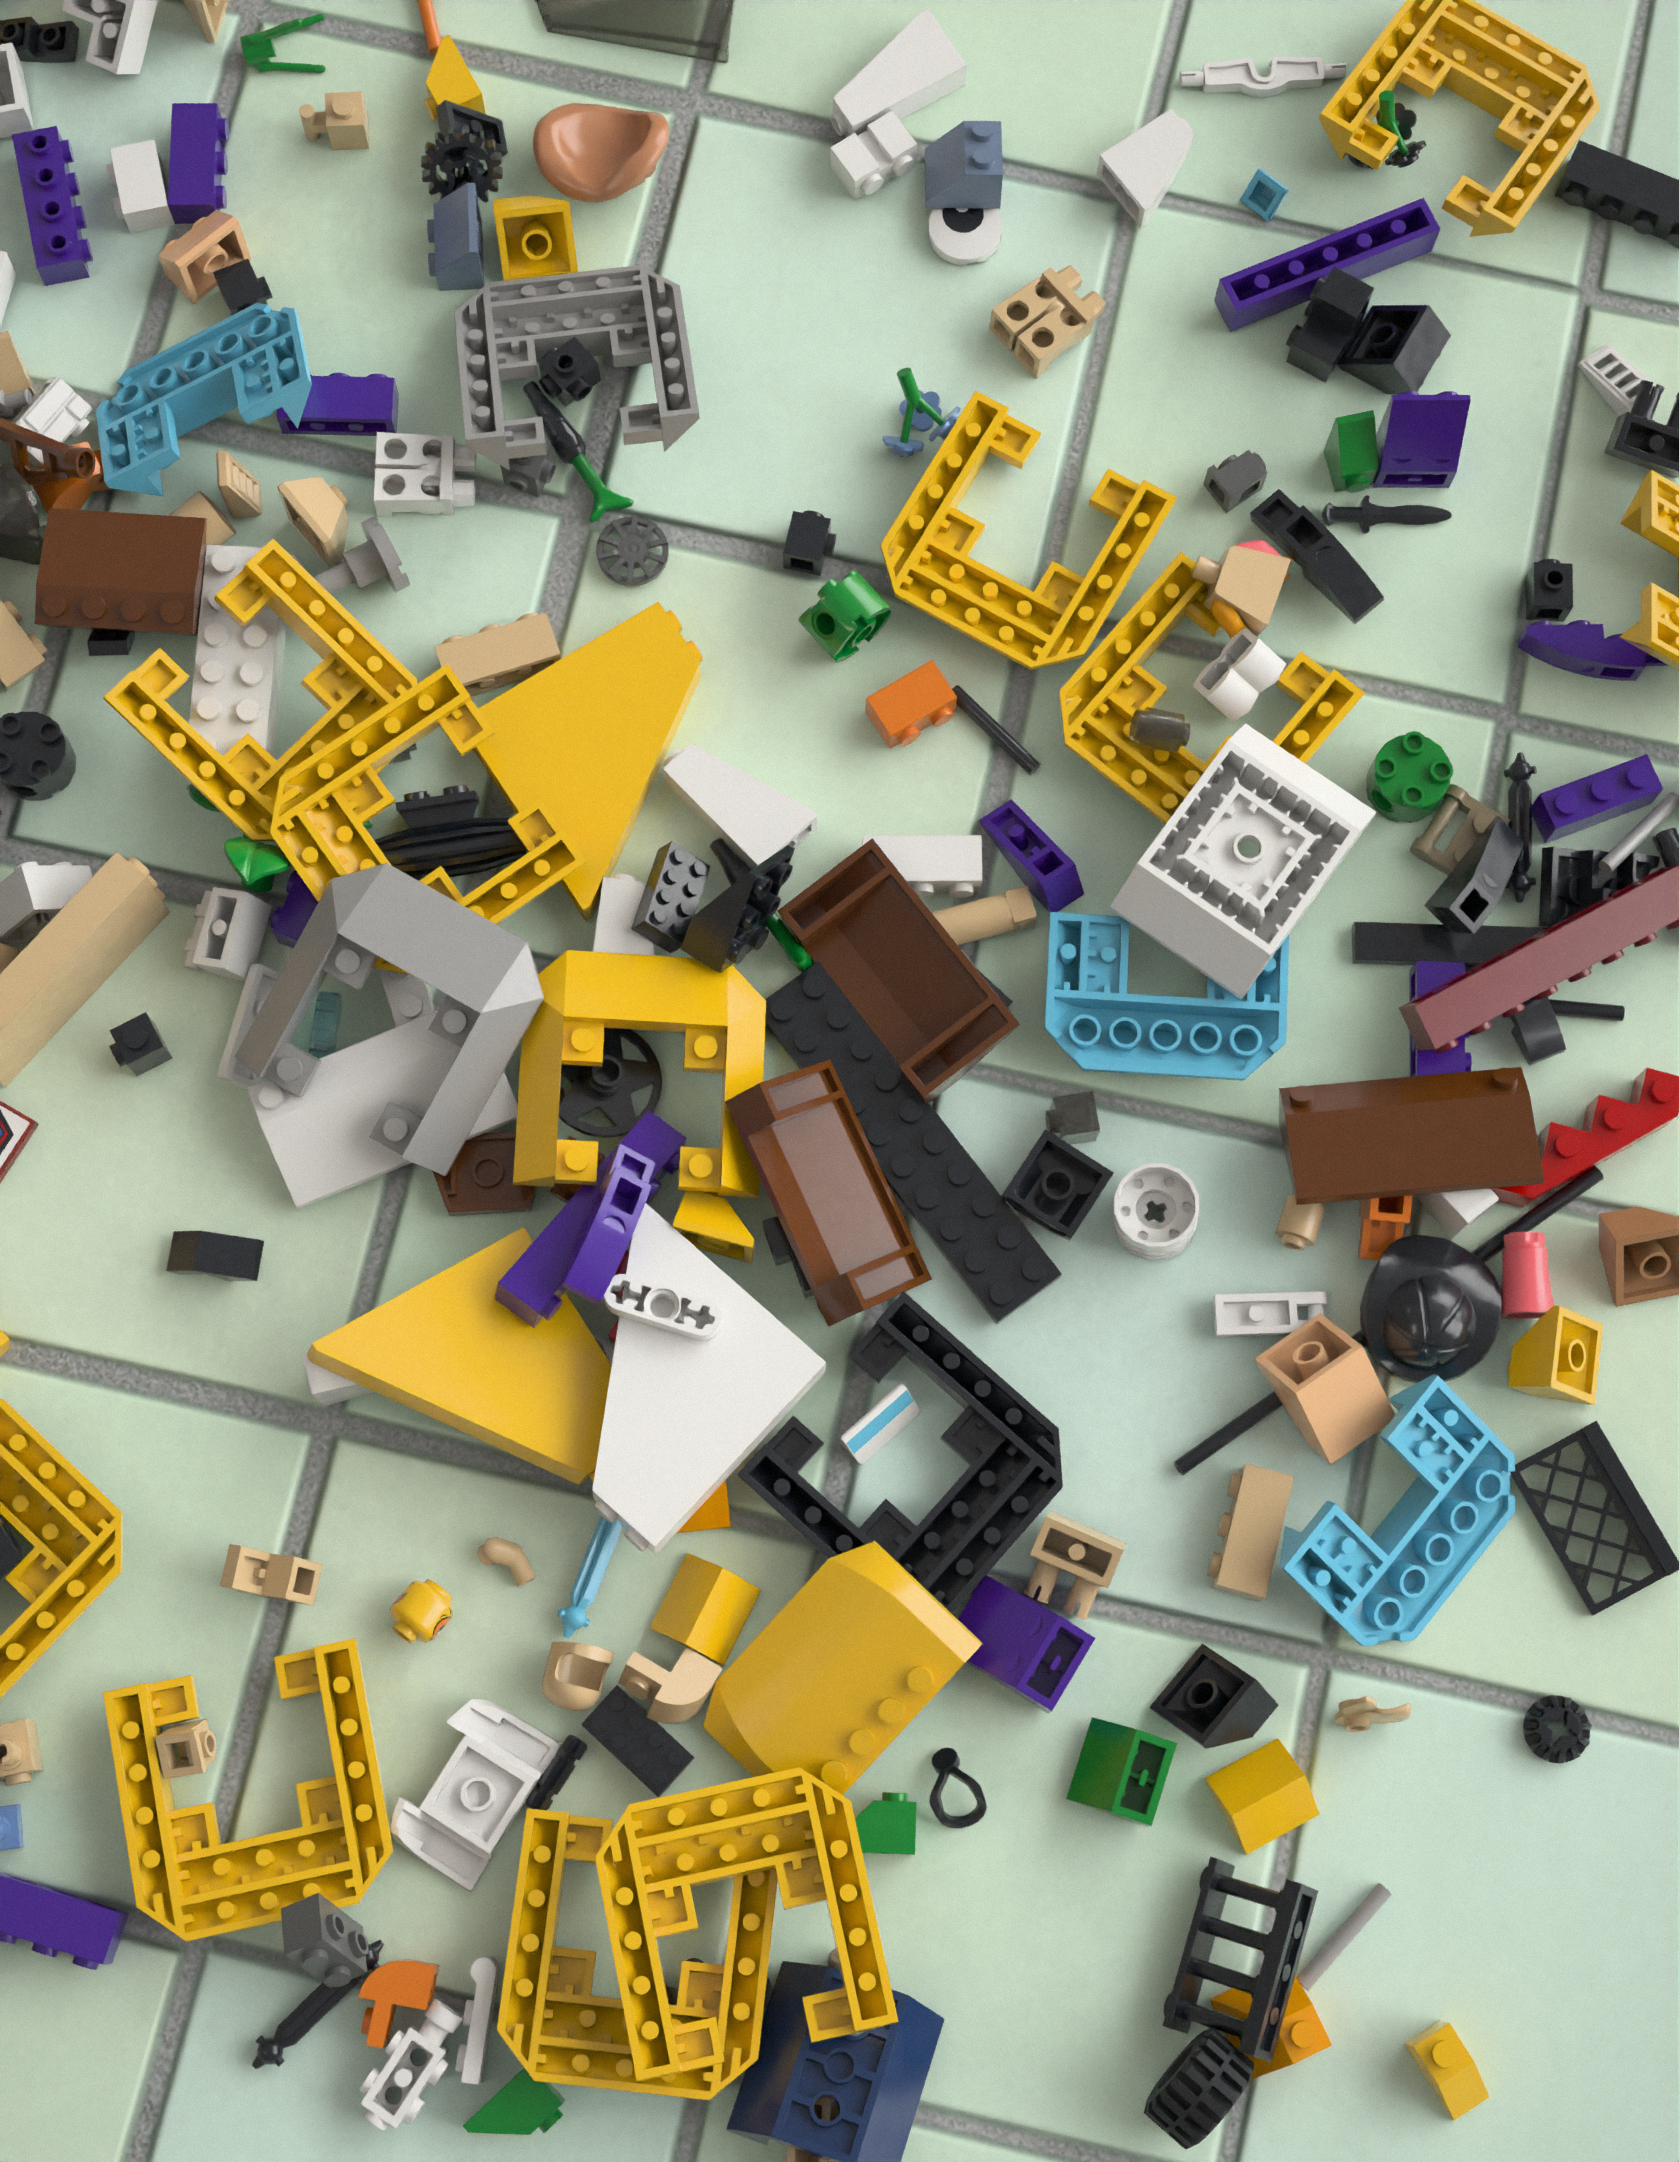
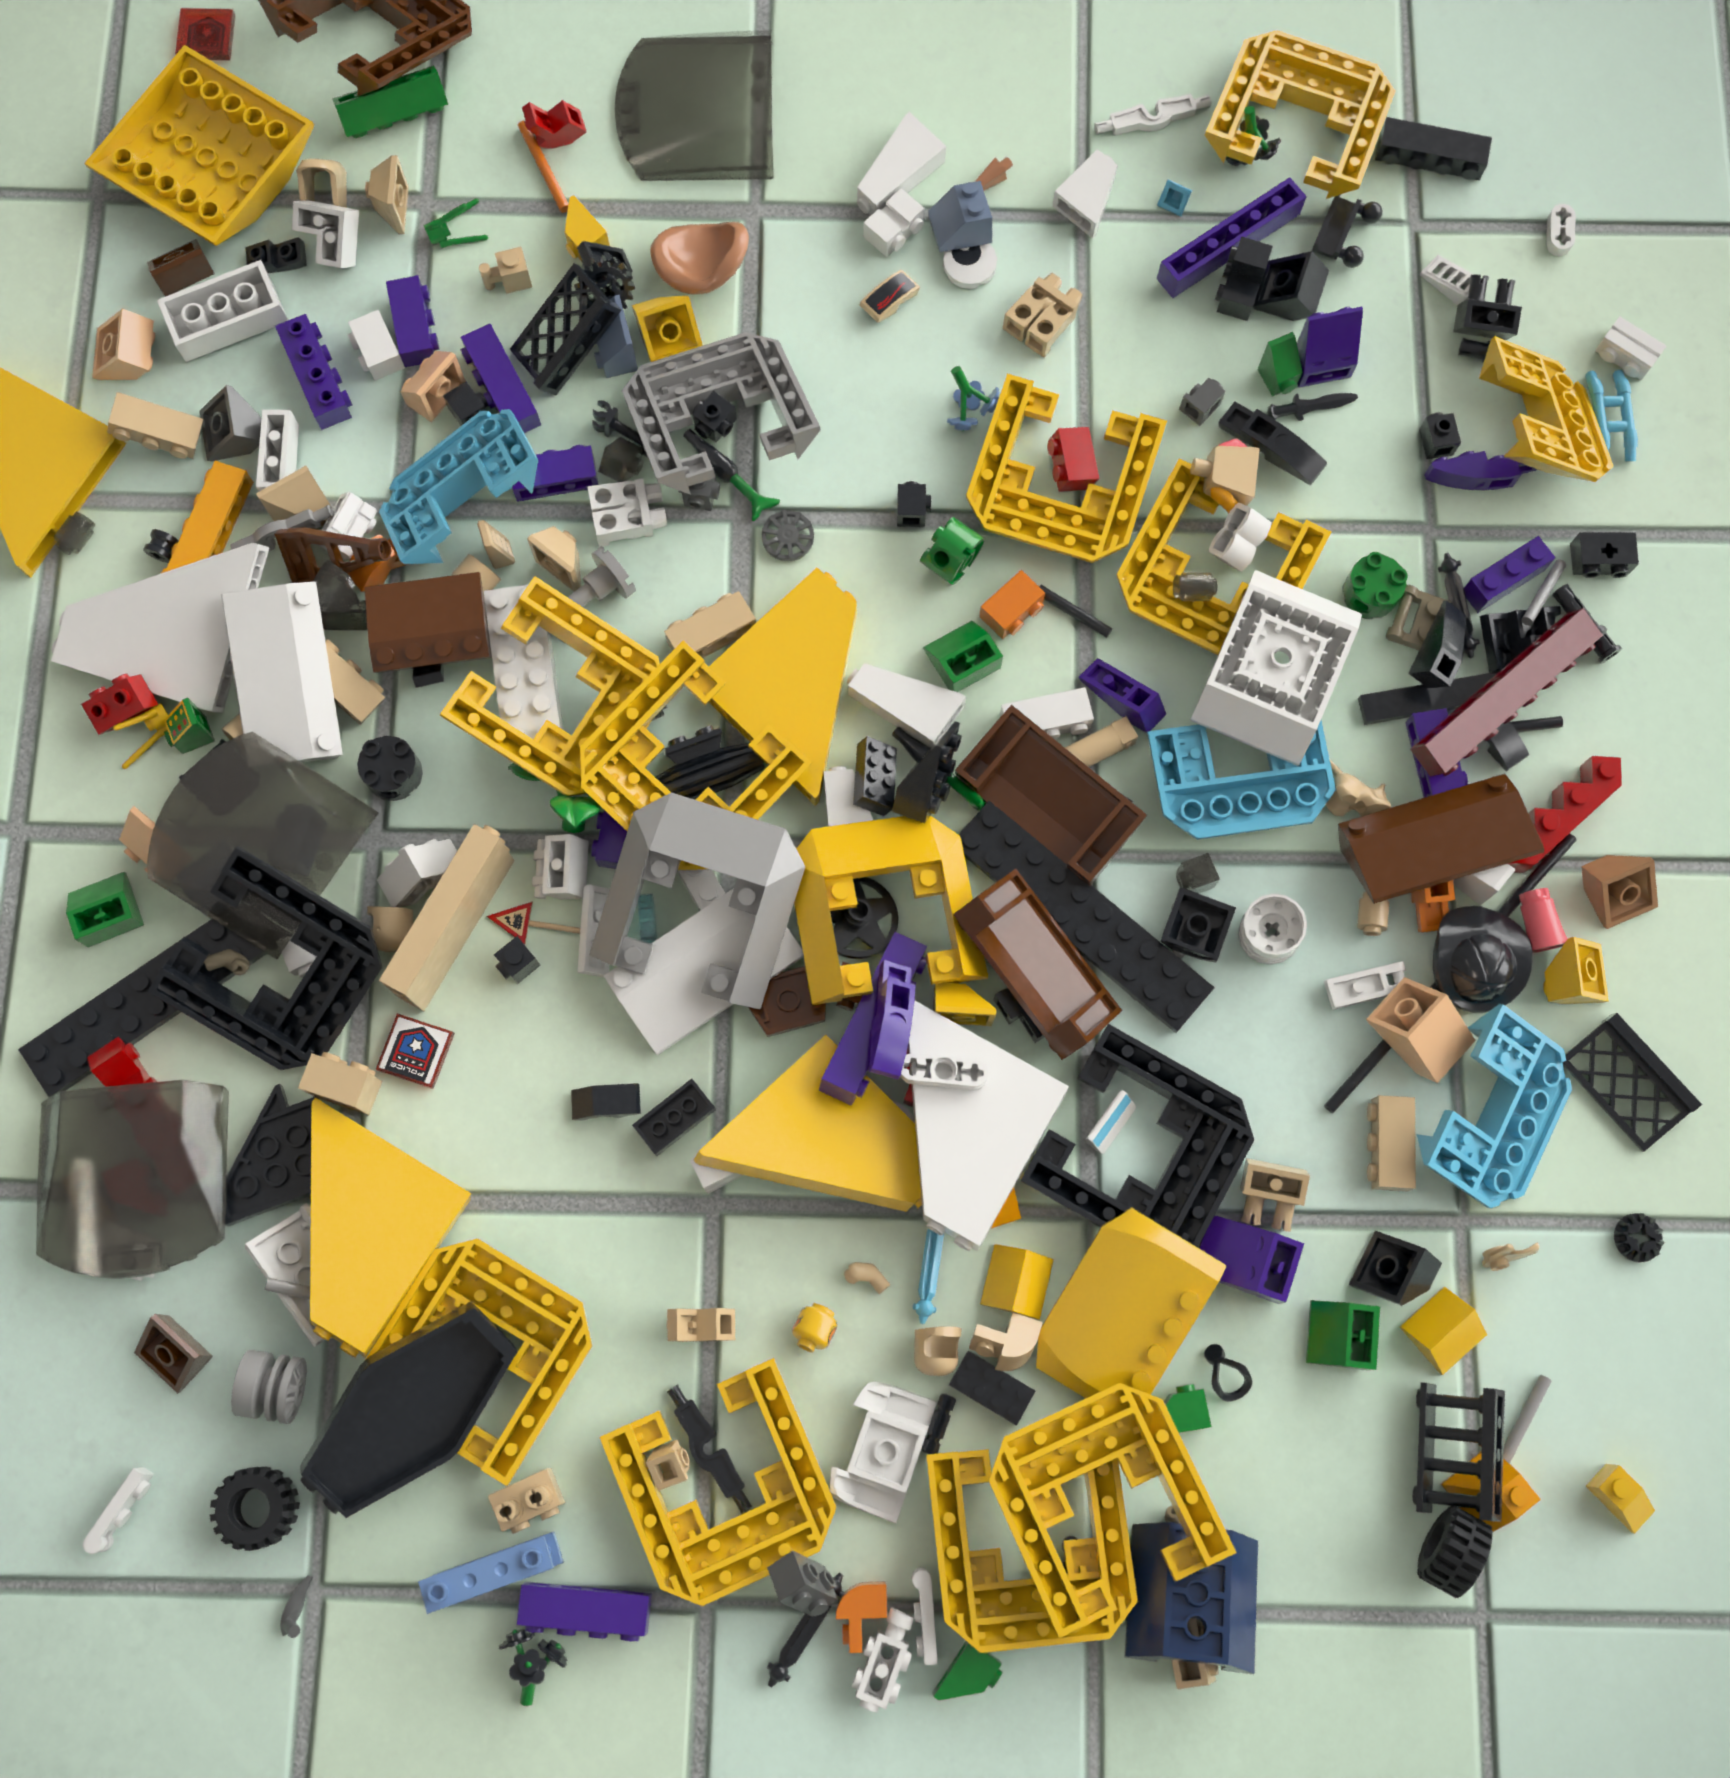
camera: 10 degrees left, 0 degrees up
none -> dark purple brick [460,323,541,433]
none -> piece [486,901,580,944]
none -> black fence [510,263,621,395]
none -> black bar [592,400,648,457]
none -> clear smoke brick [598,437,644,482]
none -> black piece [632,1078,716,1157]
none -> black piece [667,1385,752,1514]
none -> slope [859,269,920,323]
none -> green slope [923,620,1003,692]
none -> nougat piece [975,157,1013,191]
none -> brick [1047,427,1099,492]
none -> black gear [1312,195,1383,268]
none -> tan animal [1326,760,1391,817]
none -> black pin [1458,338,1490,363]

